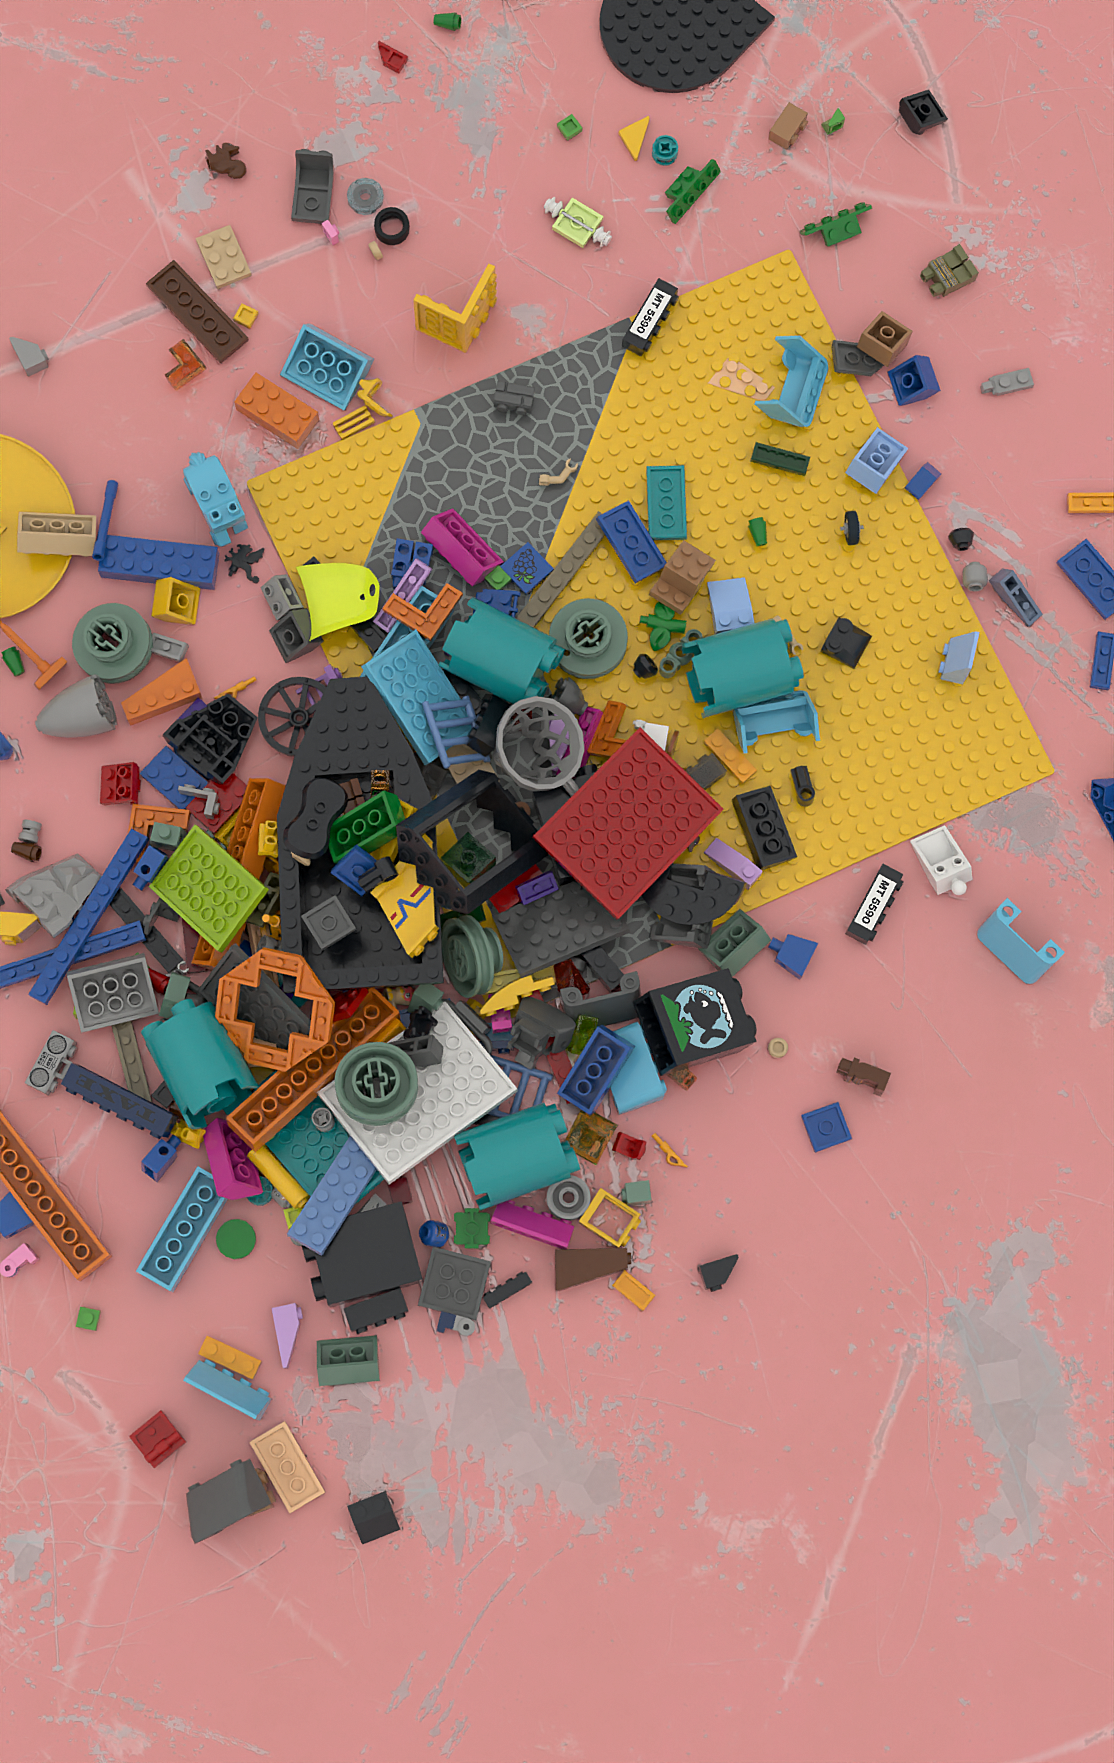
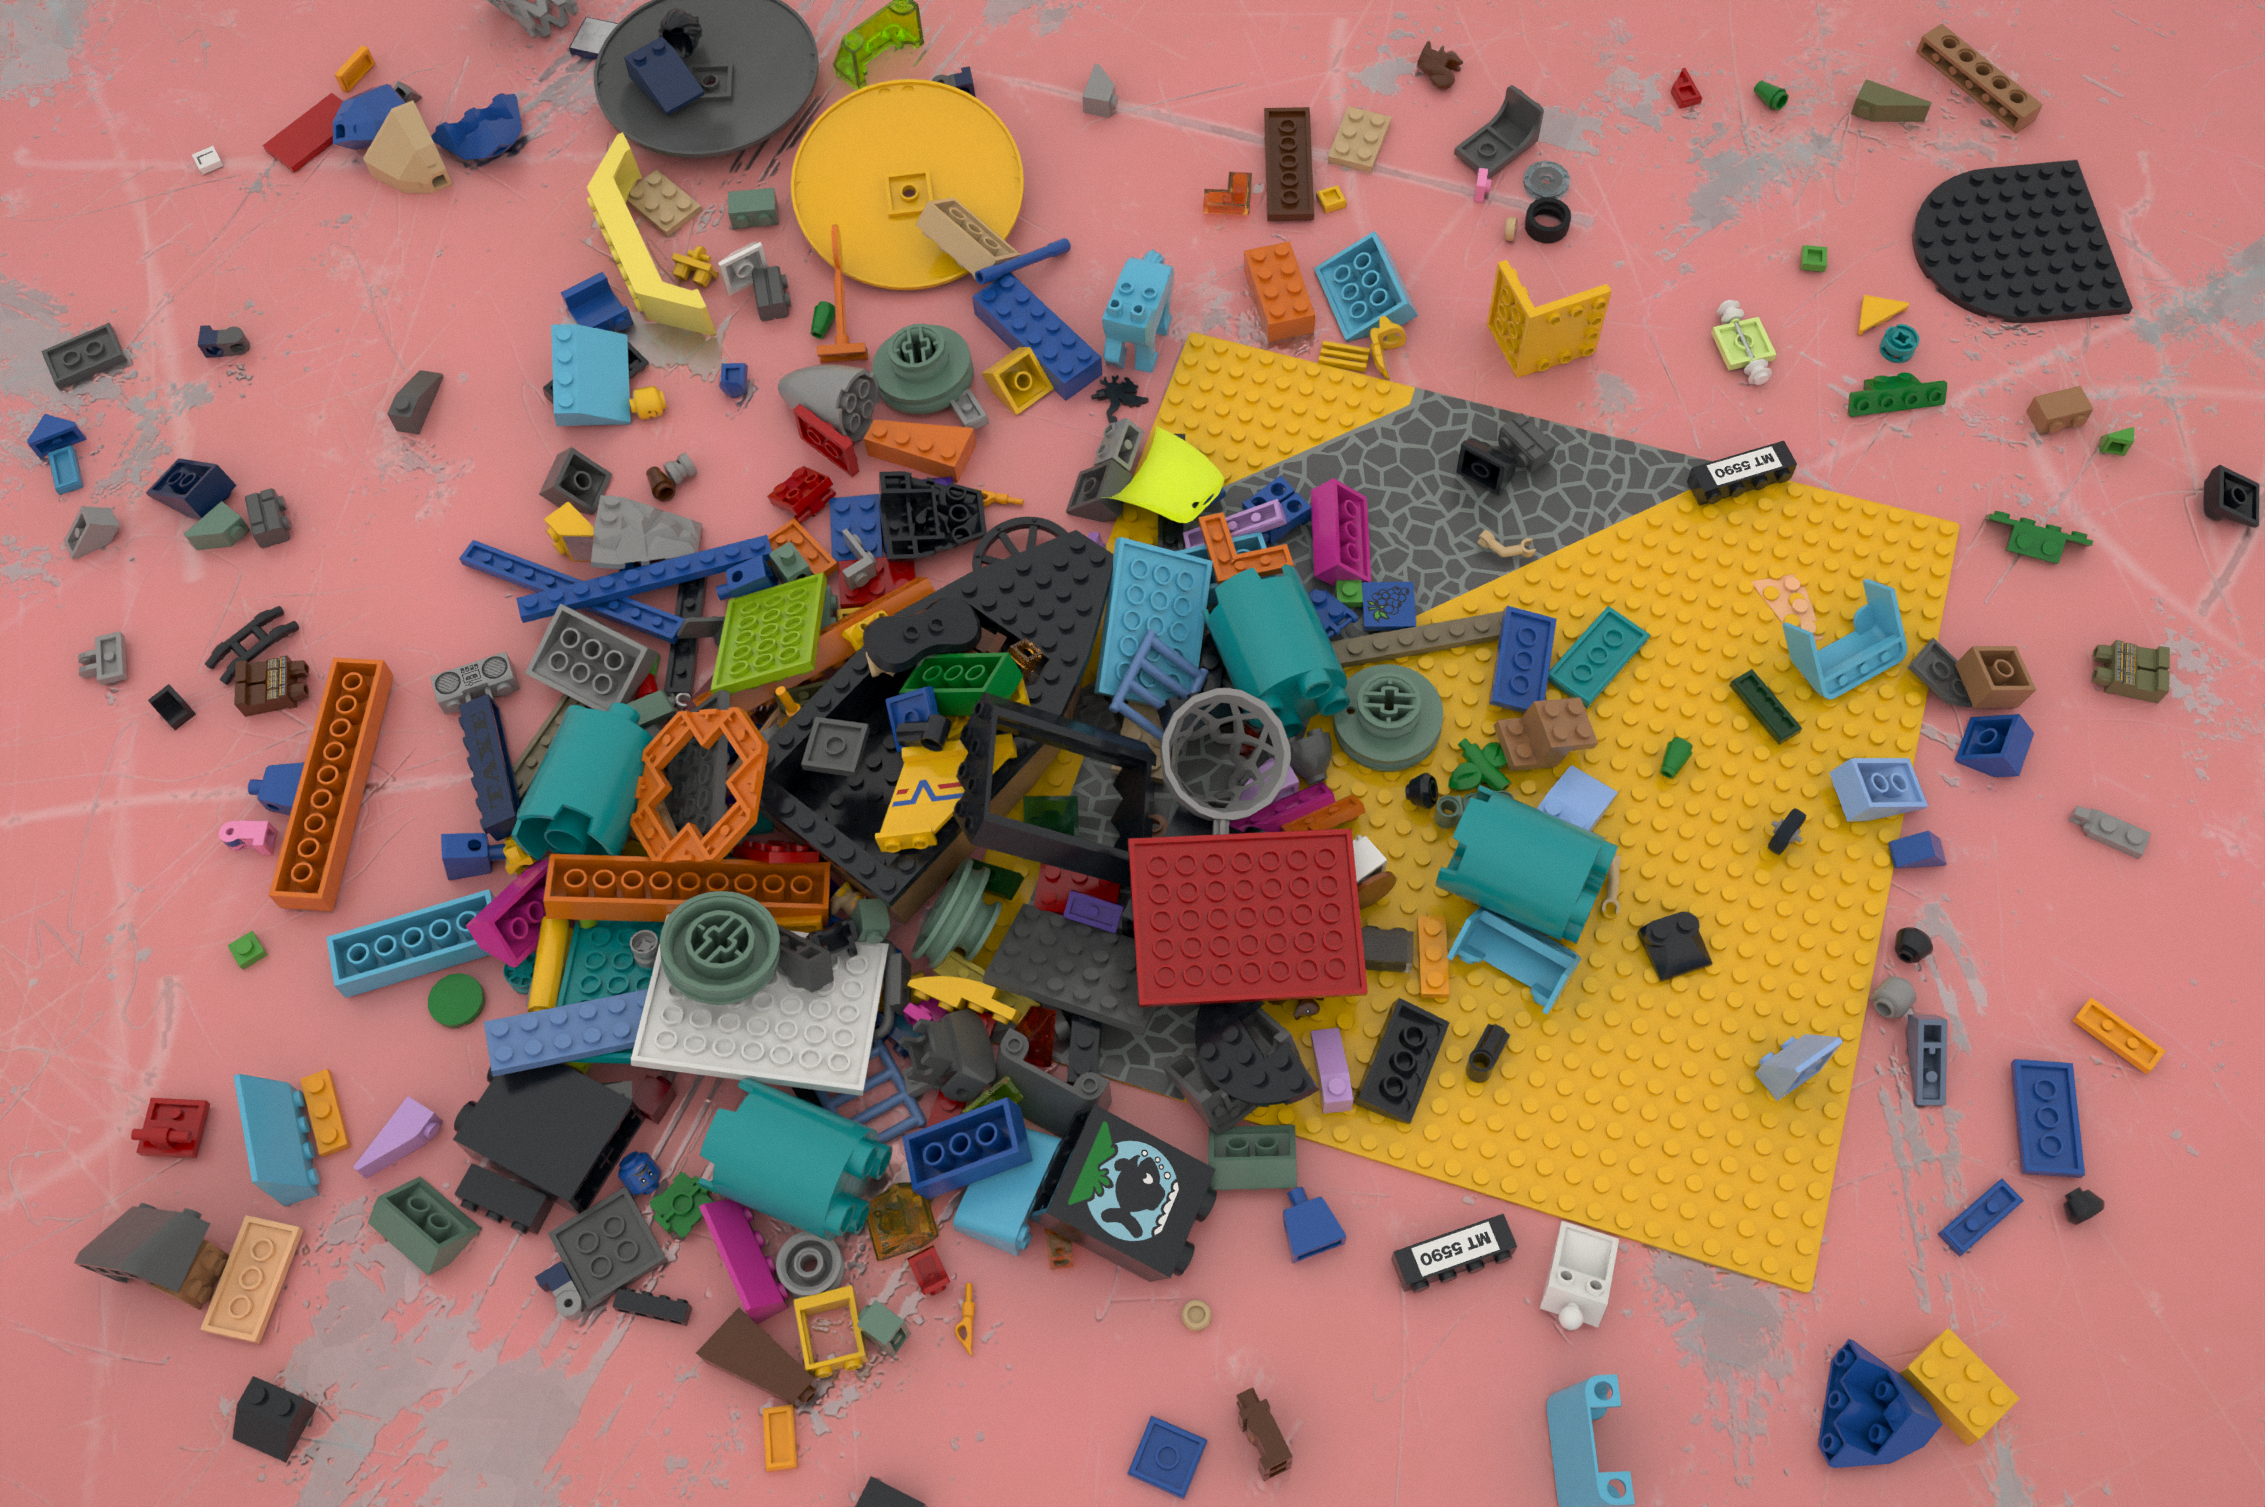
camera: 50 degrees right, 15 degrees down
none -> red plate [793,404,859,478]
none -> black slope [1456,438,1517,496]

